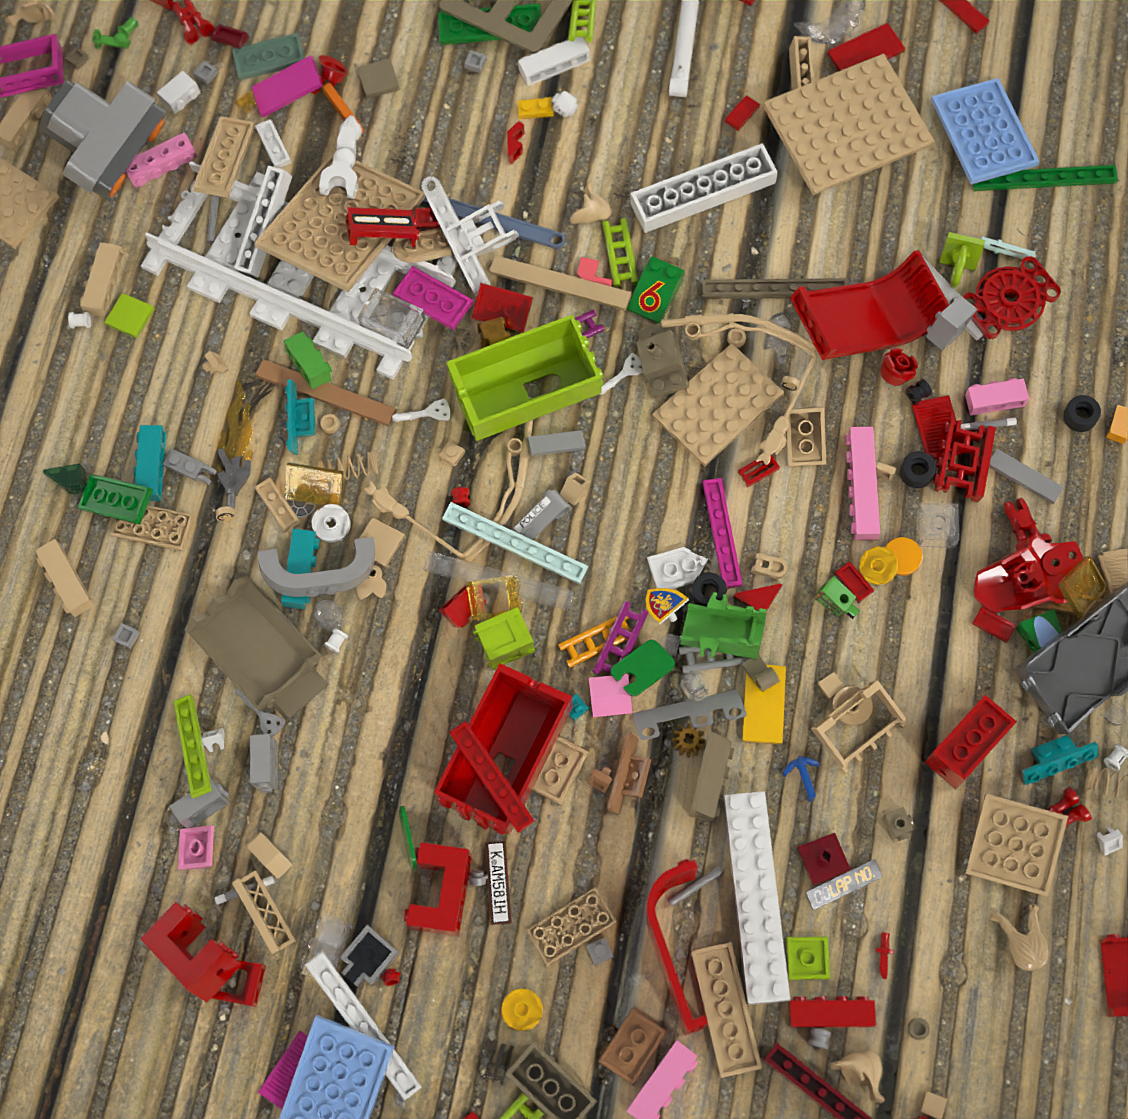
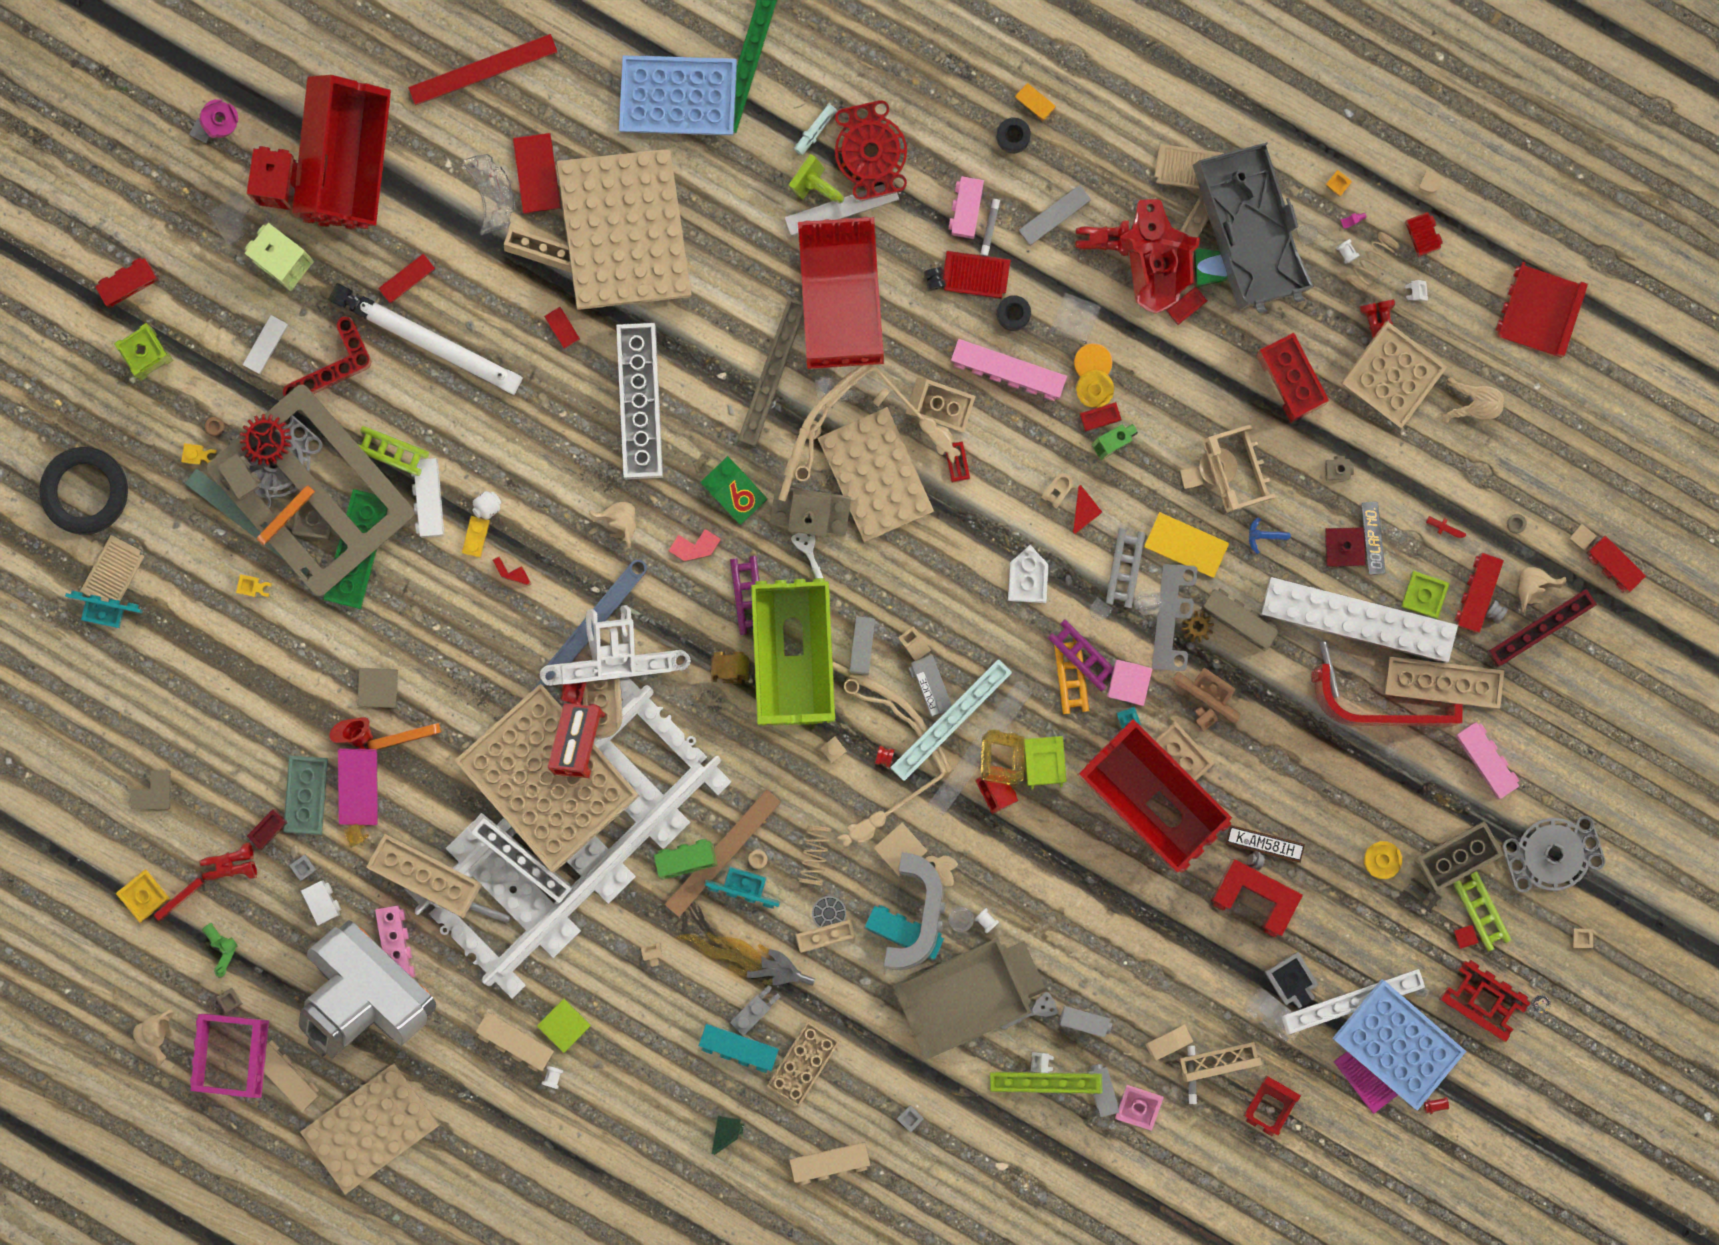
camera: 75 degrees left, 15 degrees up
green tile [77,474,153,525] -> none
red piece [141,902,242,1003] -> none
tan tile [215,506,235,521] -> none
white tile [255,119,292,168] -> none
clear yellow tile [285,462,344,506] -> none
white plate [312,504,351,543] -> none
white piece [319,115,362,199] -> none
clear brick [357,288,426,349] -> none
red plate [381,969,401,986] -> none
dark pink tile [392,266,473,331] -> none
white piece [392,398,450,422] -> none
green piece [399,806,417,870] -> none
red tile [449,721,535,834] -> none
light grey plate [464,50,487,73] -> none
red tile [472,283,534,333] -> none
tan tile [489,255,632,311] -> none
tan tile [526,887,617,966] -> none
light grey plate [587,938,614,966] -> none
medium nougat tile [598,1008,668,1086] -> none
lime bar [602,218,639,288] -> none
green piece [611,640,675,697] -> none
shield [646,588,689,624] -> none
bright green piece [680,592,767,660] -> none
black tyre [691,572,727,607] -> none
dark pink tile [703,478,742,589] -> none
dark tan panel [743,655,780,692] -> none
tan tile [876,462,896,481] -> none
red cone [880,348,918,386] -> none
light grey container [926,295,978,351] -> none
red fence [933,417,996,502] -> none
teal bracket [1023,735,1098,785] -> none
clear yellow tile [1058,555,1108,618] -> none

